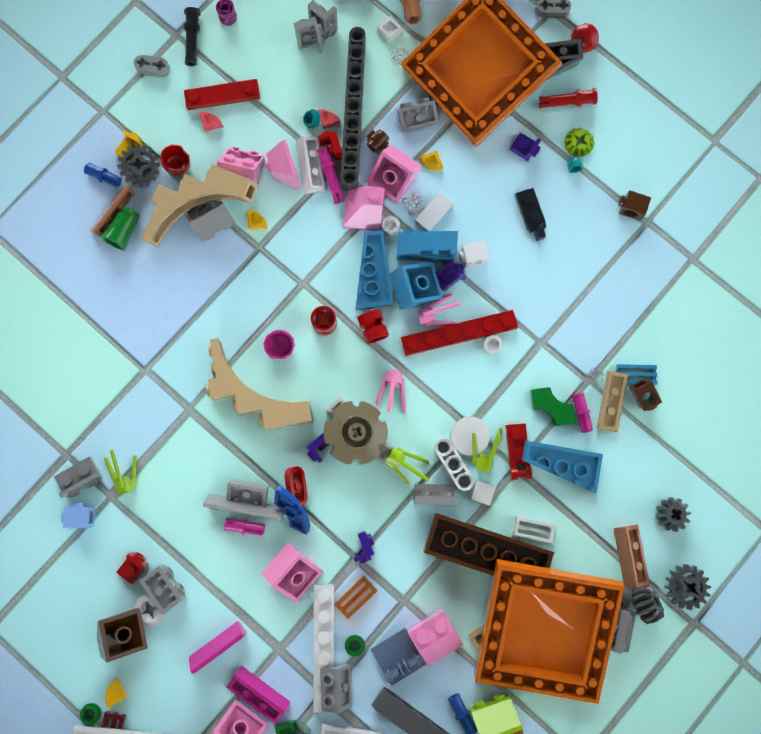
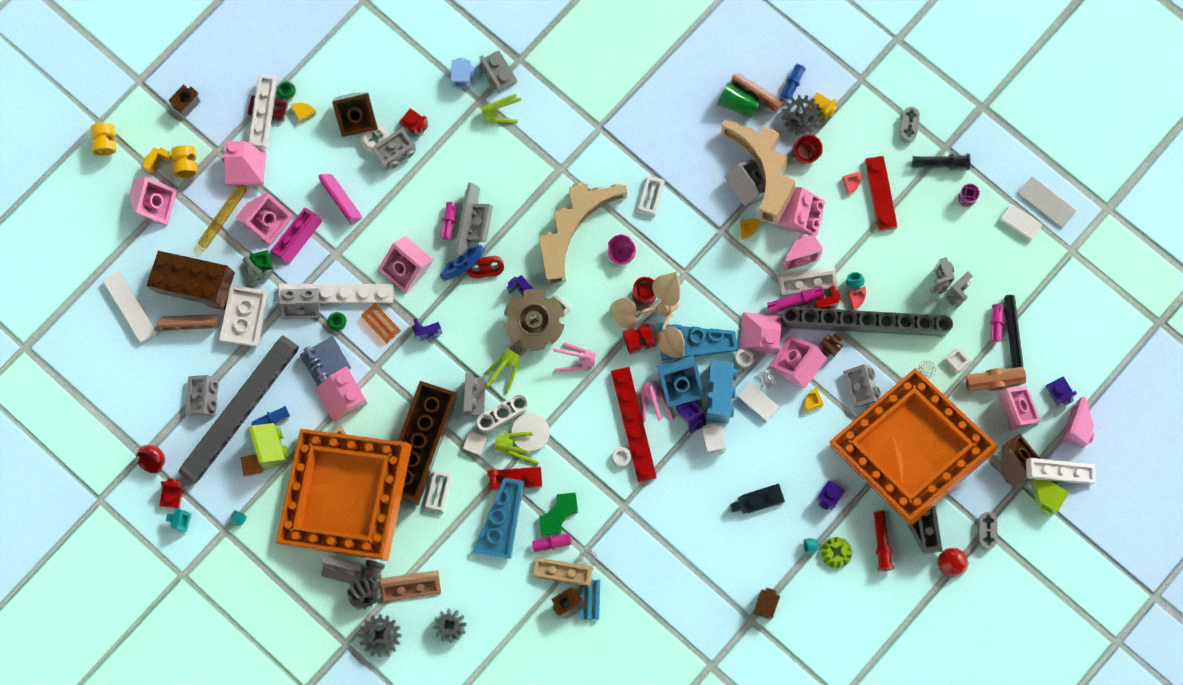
camera: 90 degrees right, 5 degrees down
none -> tan plant [610,272,685,358]
none -> white tile [637,176,665,217]

